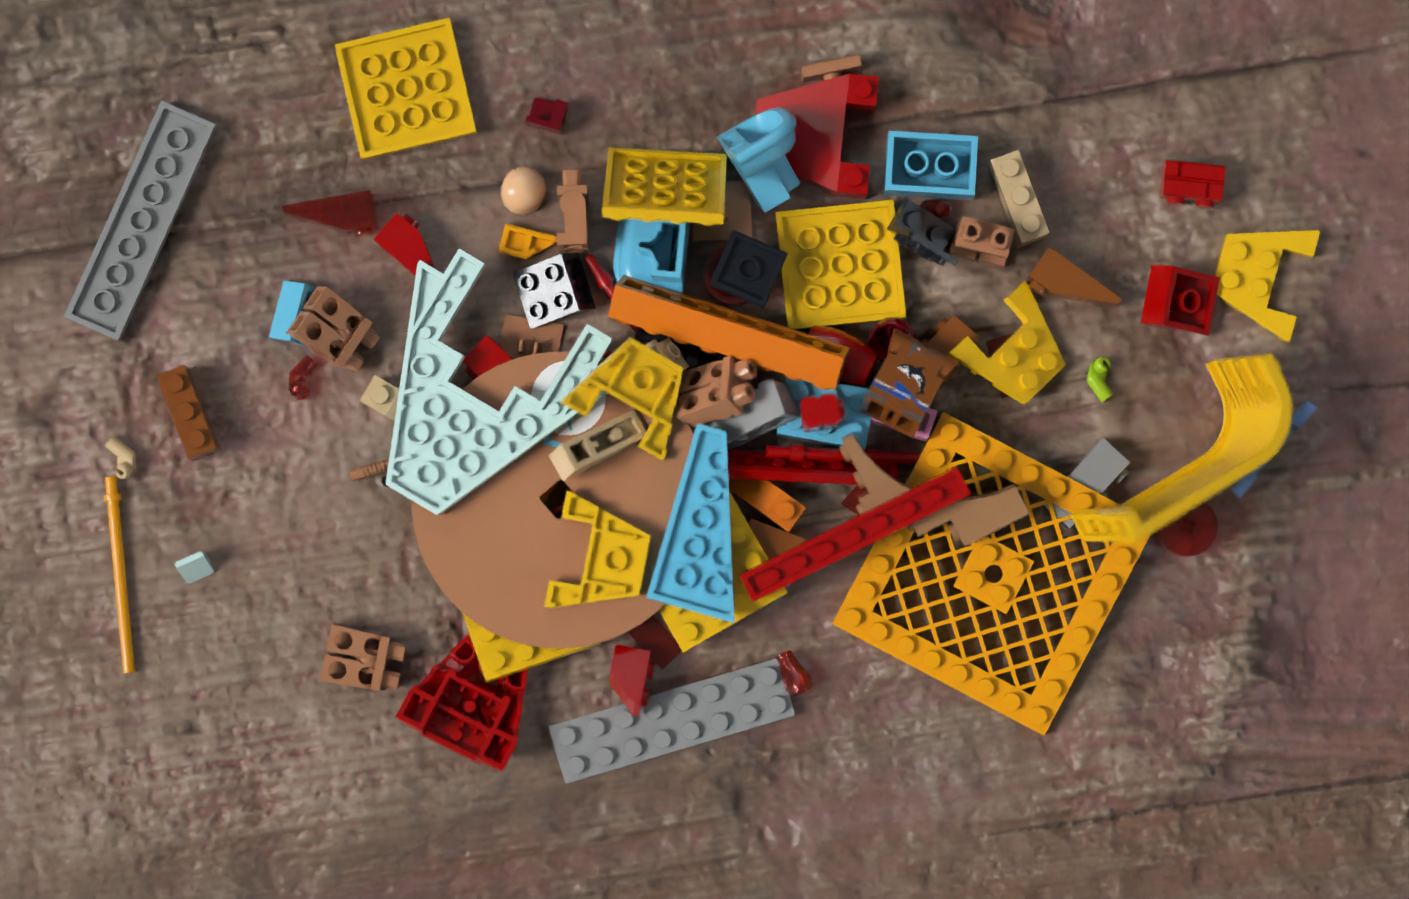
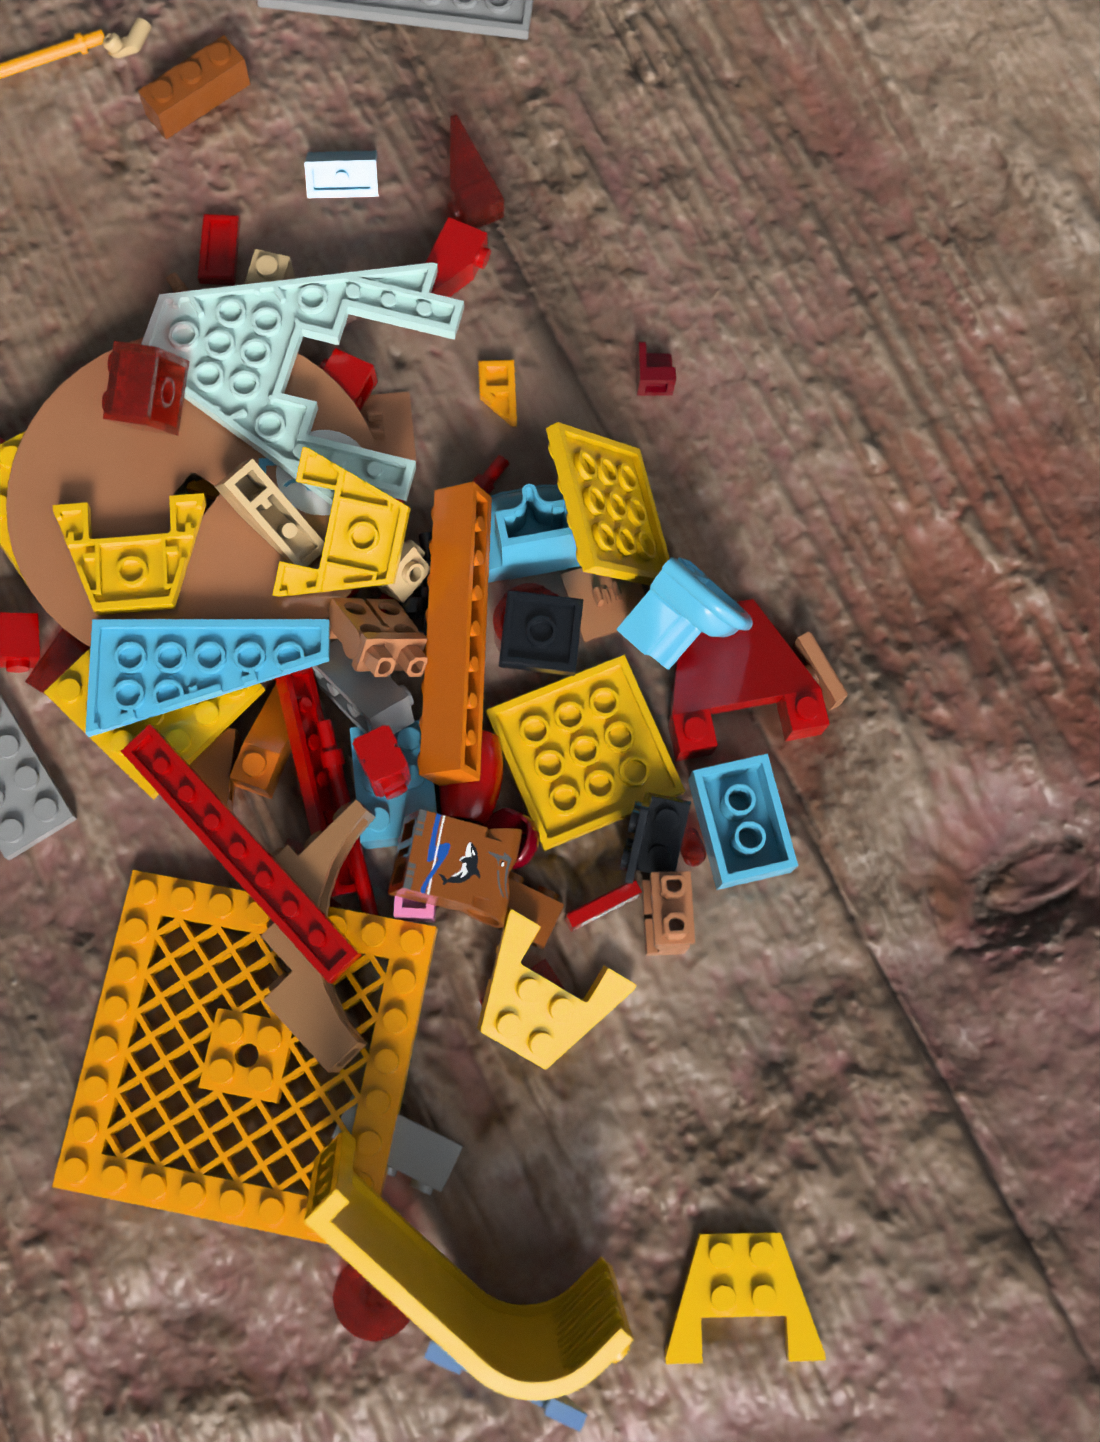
camera: 65 degrees right, 10 degrees down
light aqua slope [175,551,214,584] -> none
nougat hips [286,286,380,372] -> none
clear red arm [288,355,318,400] -> none
yellow plate [334,17,477,160] -> none
light nougat hair [501,166,547,215] -> none
bracket [513,252,596,329] -> none
nougat hips [557,170,589,254] -> none
clear red cone [775,650,813,697] -> none
tan brick [988,150,1050,248] -> none
dark orange slope [1026,247,1122,307] -> none
lime arm [1087,357,1113,403] -> none
red slope [1141,265,1220,336] -> none
red brick [1159,160,1226,209] -> none
none -> clear red brick [102,341,190,436]
none -> red tile [198,214,240,285]
none -> red tile [565,880,642,932]

